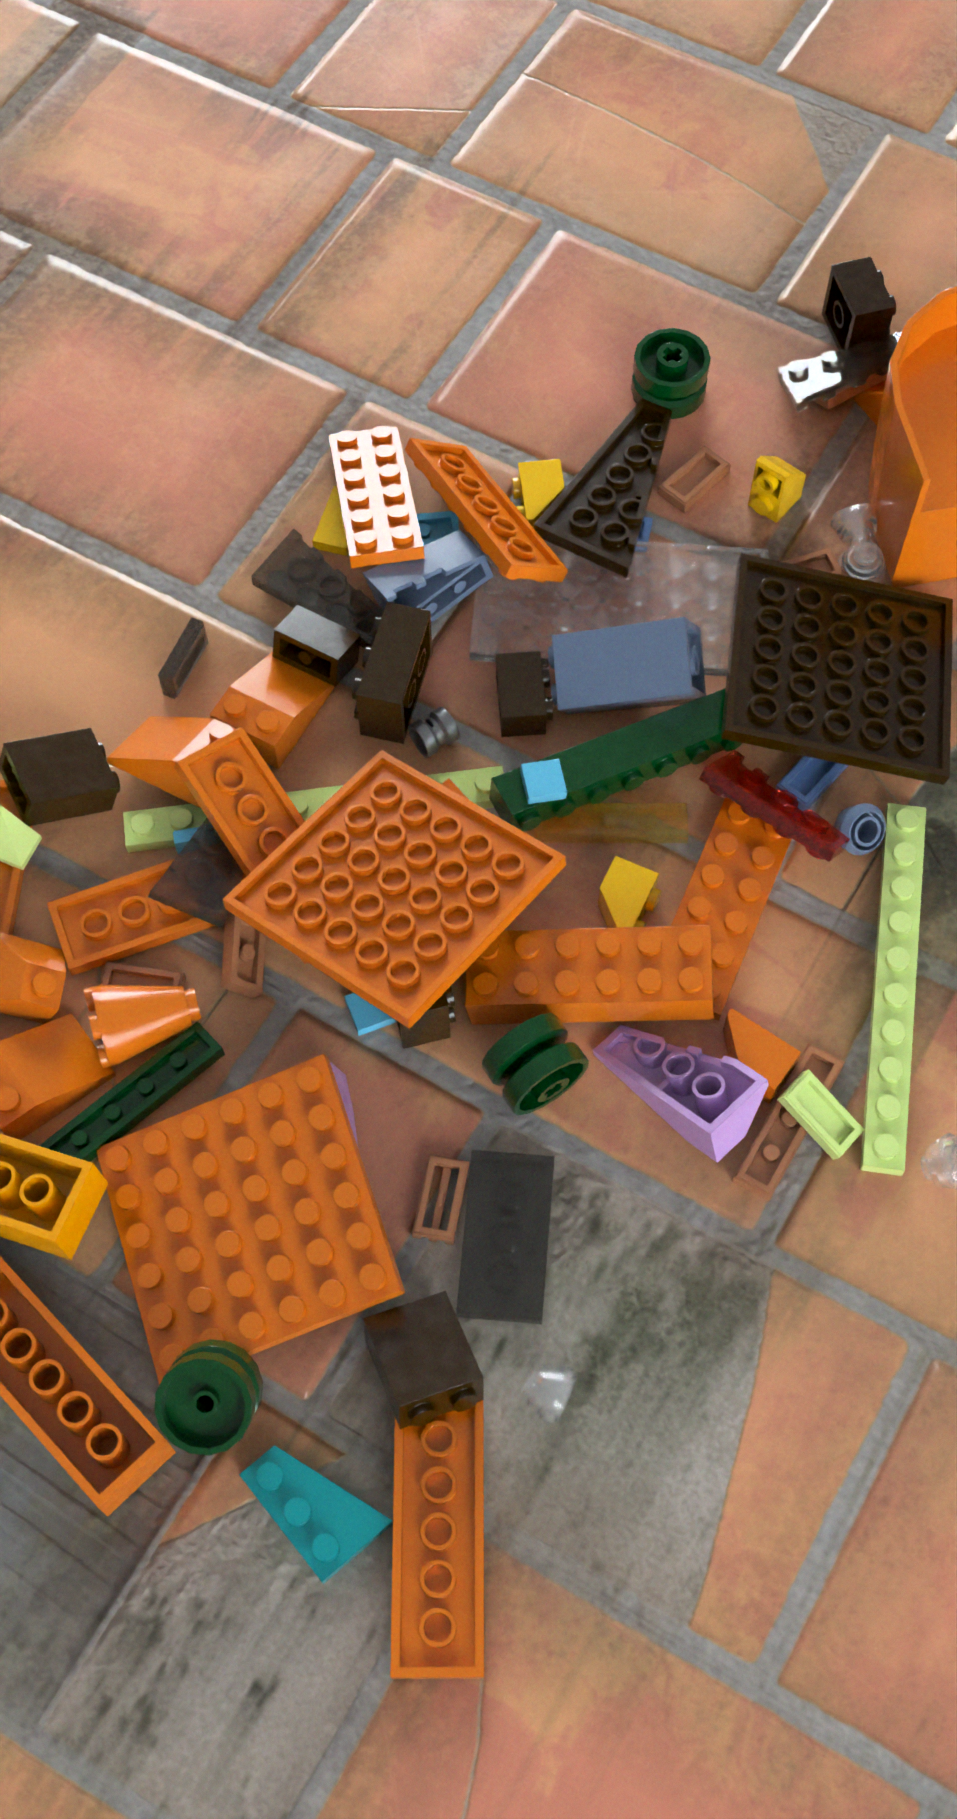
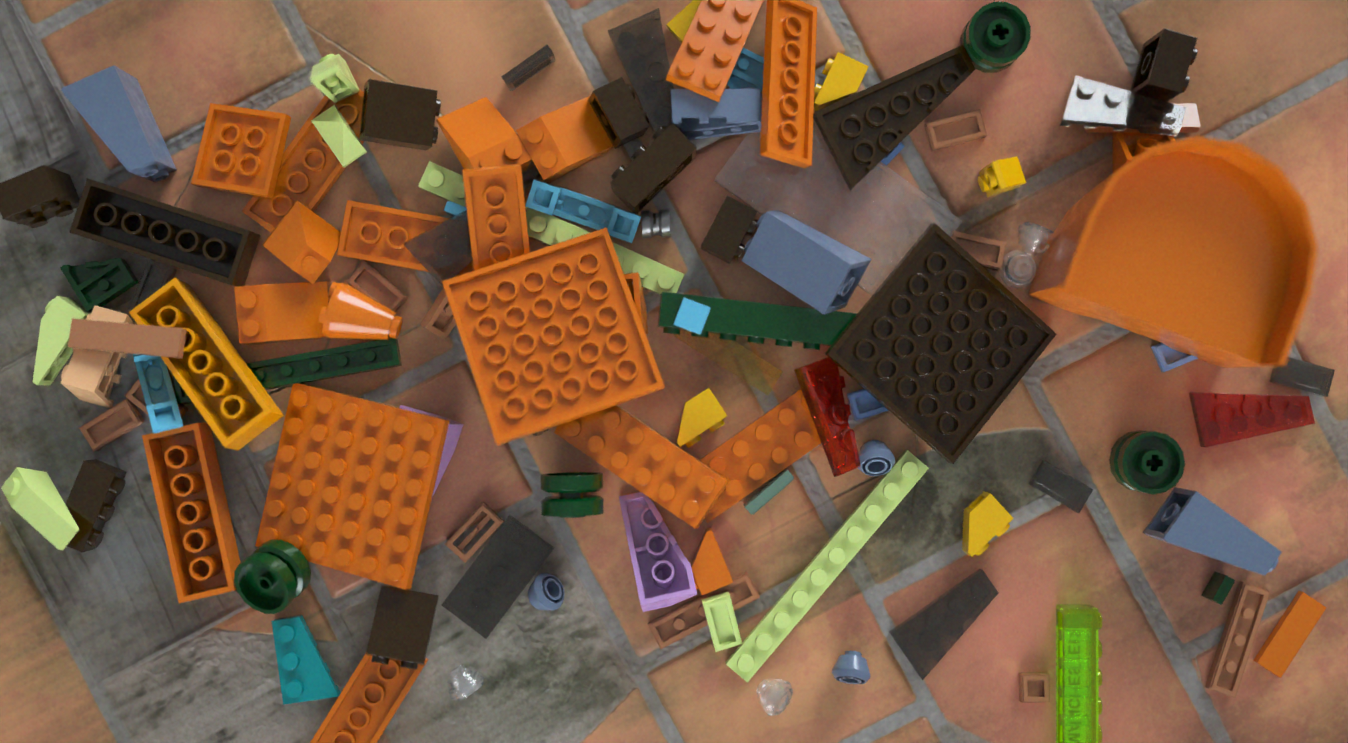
camera: 30 degrees right, 25 degrees up
none -> medium azure slope [525,179,641,243]
none -> sand blue cone [528,573,564,610]
none -> sand green tile [744,469,794,515]

